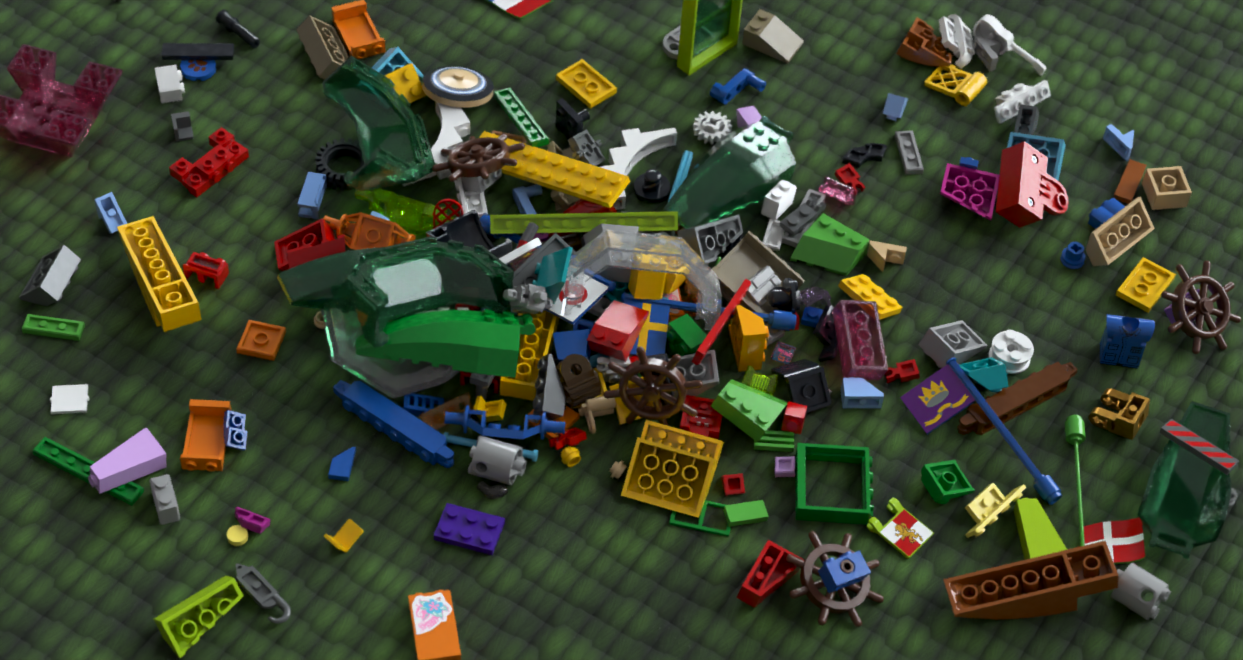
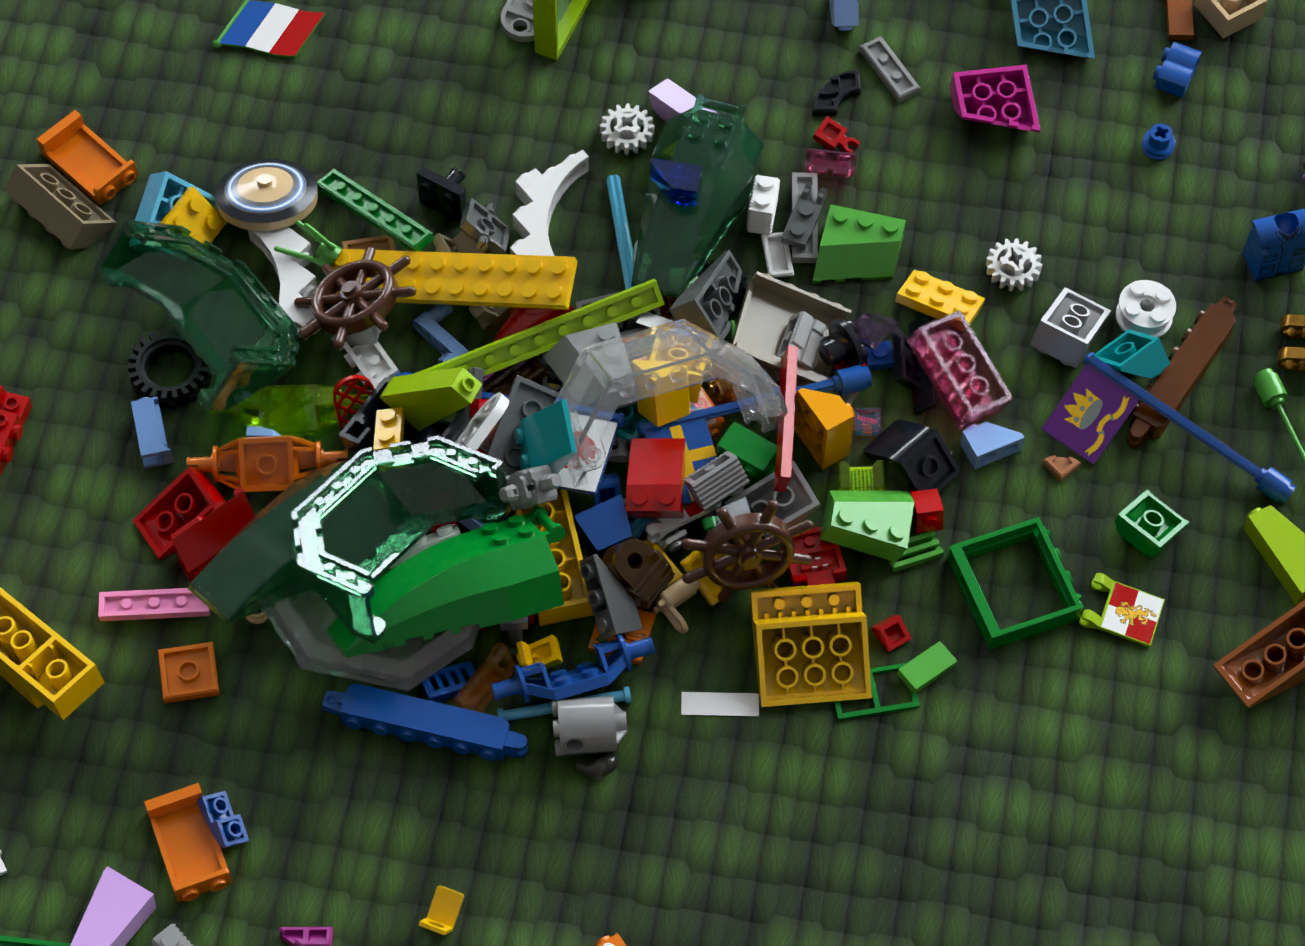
camera: 20 degrees left, 10 degrees up
red window [182,252,229,289] -> none
blue tile [328,447,356,481] -> none
dark purple plate [434,503,505,555] -> none
red plate [549,427,587,450] -> none
yellow plate [556,59,617,109] -> none
yellow plate [561,446,581,467] -> none
tan plate [610,460,627,479] -> none
black plate [634,169,670,202] -> none
blue beam [709,68,766,104] -> none
red wedge [736,540,804,608] -> none
lavender tile [775,456,796,477] -> none
reddish brown brick [786,531,884,627] -> none
tan slope [867,241,907,271] -> none
red plate [884,359,920,383] -> none
blue slope [959,157,979,170] -> none
light yellow bracket [965,483,1026,538] -> none
red brick [996,141,1068,228] -> none
tan slope [1086,197,1155,266] -> none
yellow plate [1116,257,1176,313] -> none
none -> bright pink plate [98,587,210,621]
none -> bright green plant [274,220,342,267]
none -> yellow plate [373,407,405,457]
none -> lime slope [379,367,482,431]
none -> clear blue slope [650,158,703,206]
none -> white sticker [681,692,759,716]
none -> light grey brick [683,451,750,511]
none -> white gear [985,238,1042,291]
none -> nougat tile [1042,455,1081,482]

